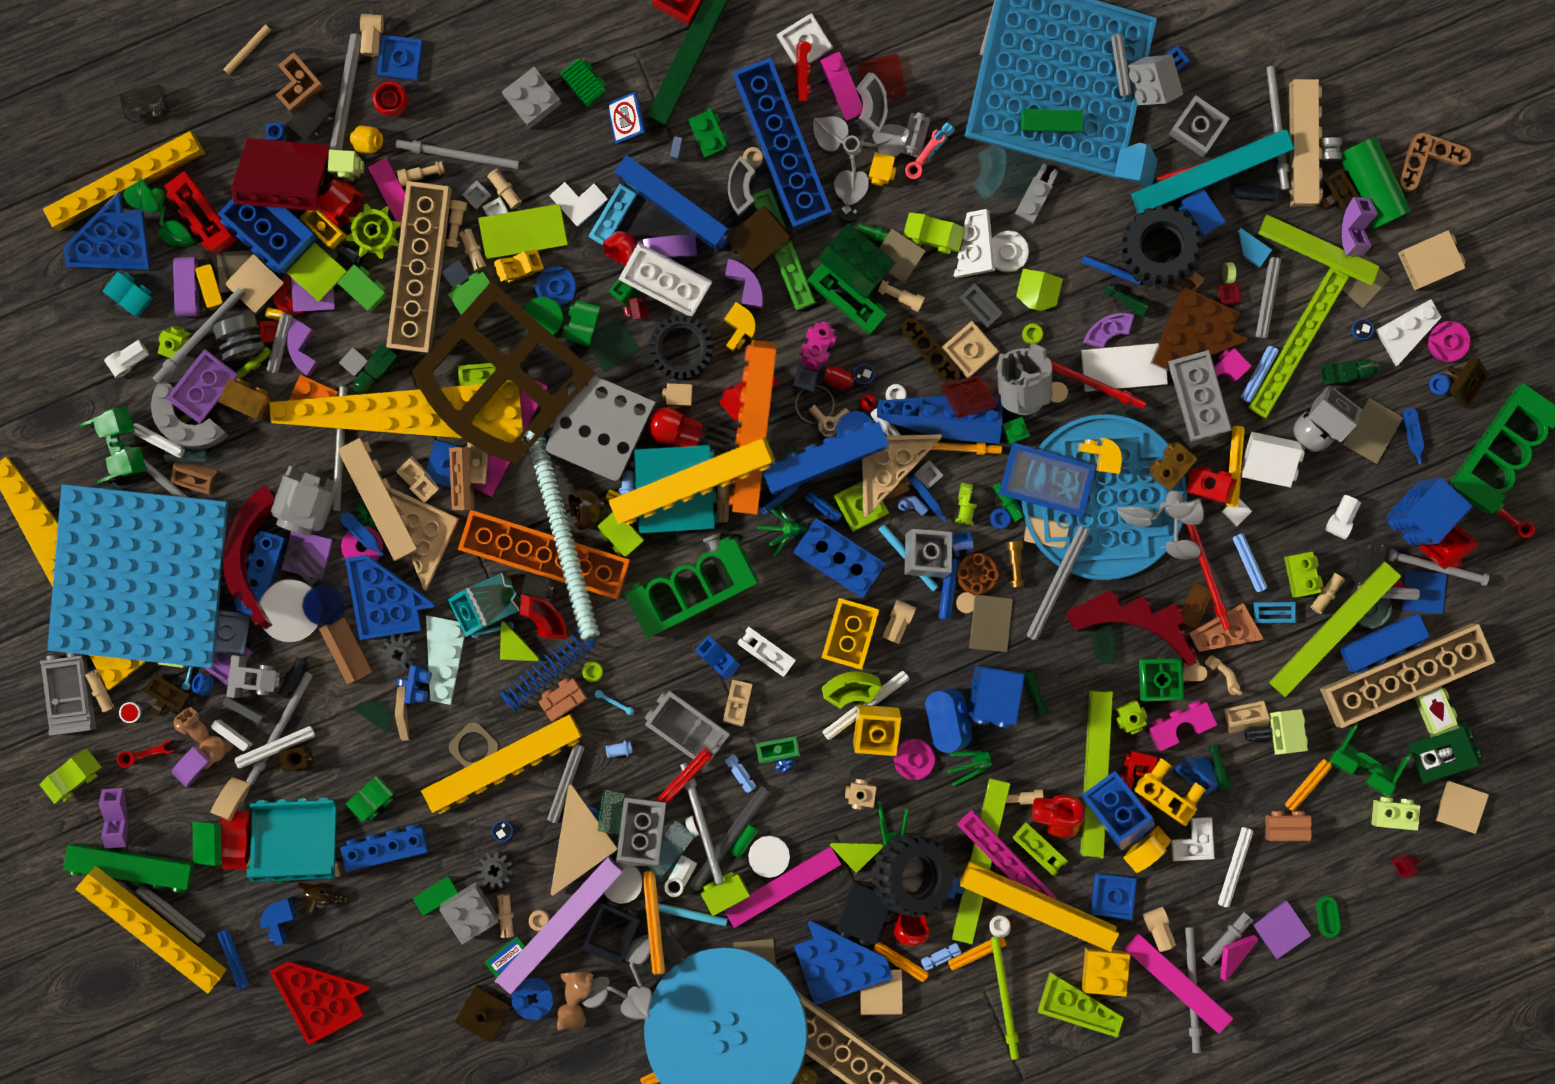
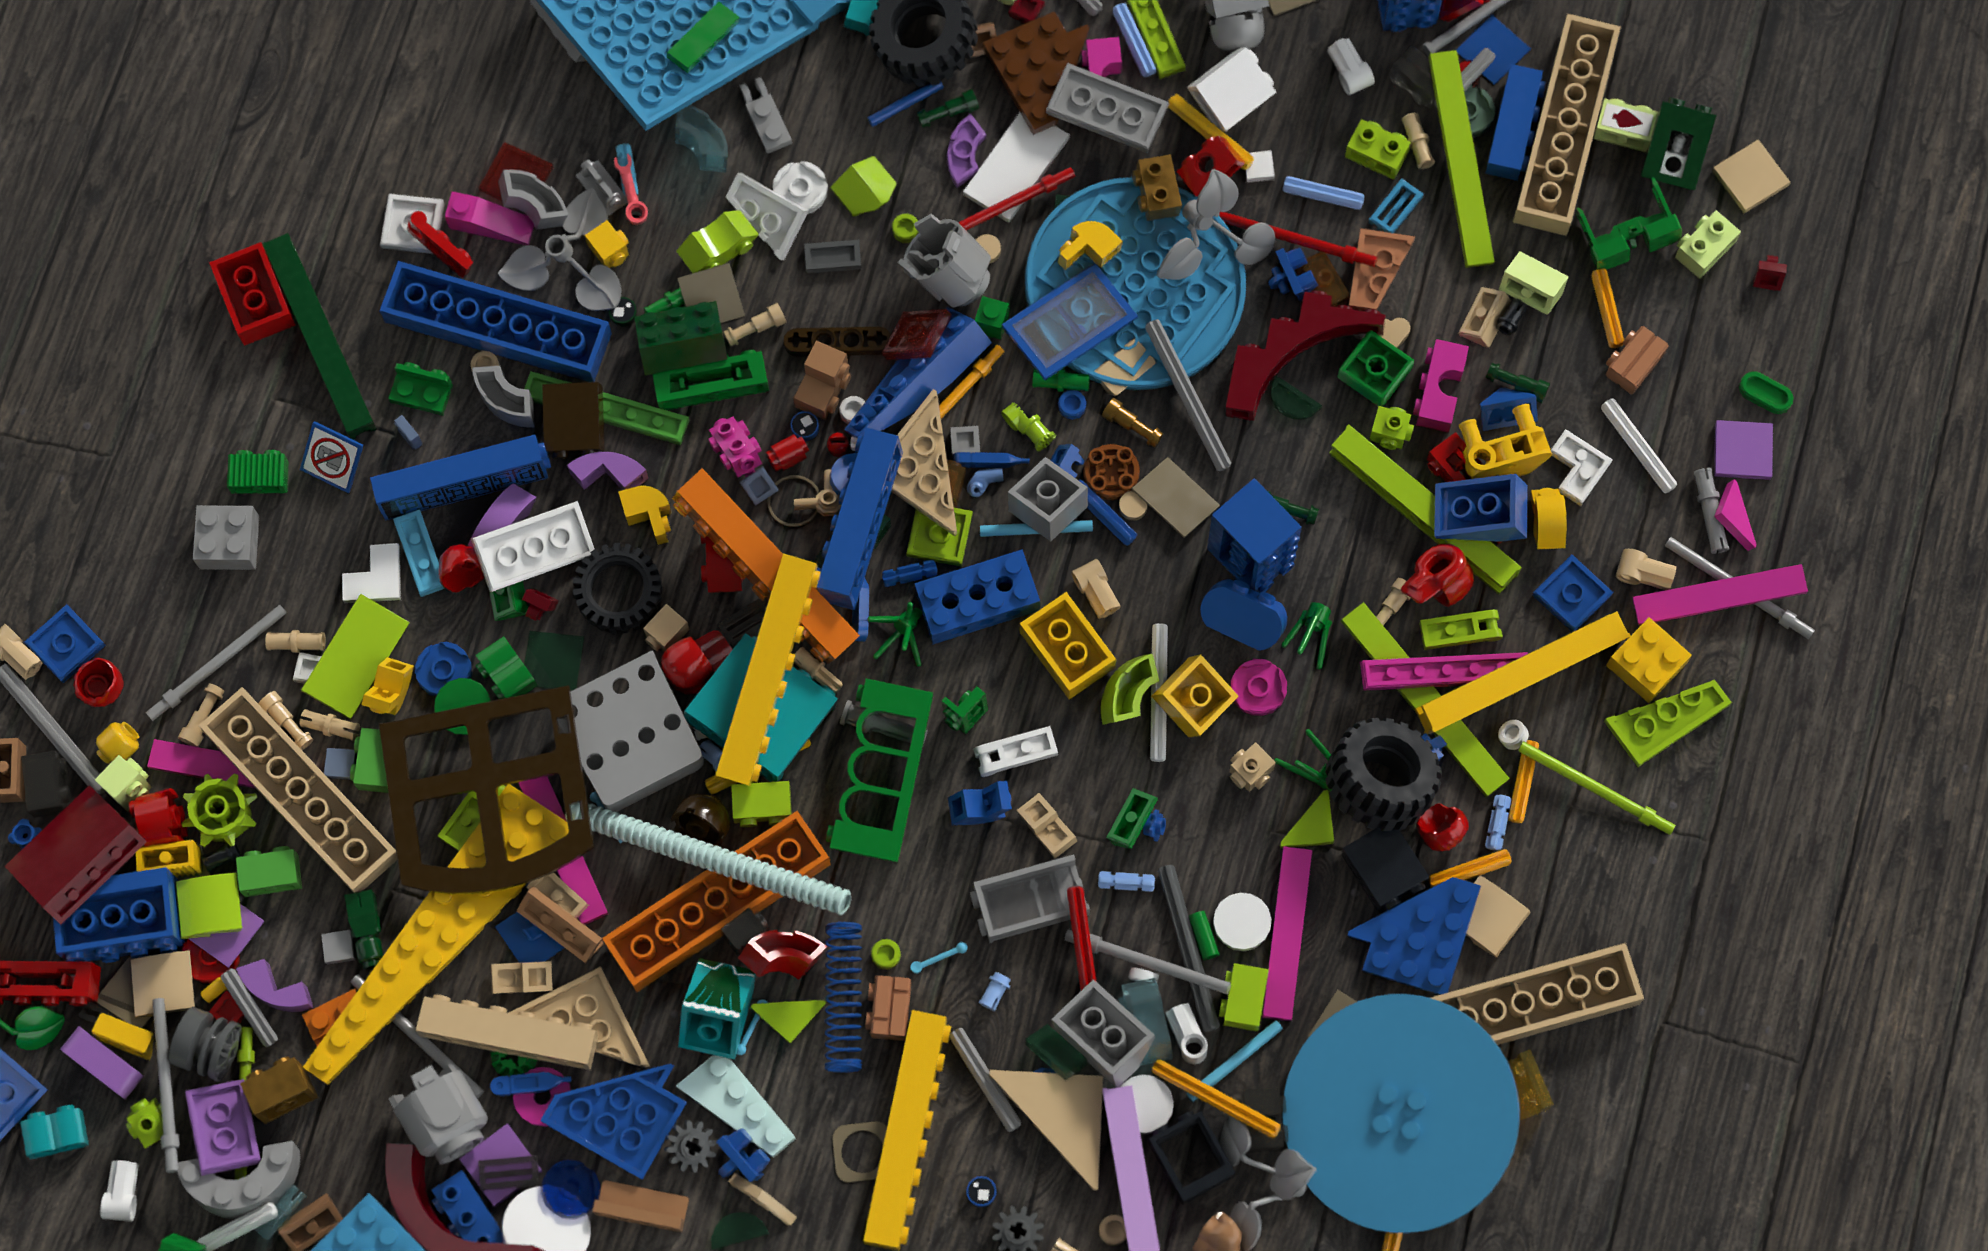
camera: 45 degrees left, 15 degrees down
light grey tile [462,181,492,210] -> none
tan tile [941,321,999,379] -> none
tan piece [1205,655,1242,695] -> none
none -> medium nougat brick [794,341,851,420]
none -> green bracket [941,686,988,734]
none -> blue hips [1268,248,1318,302]

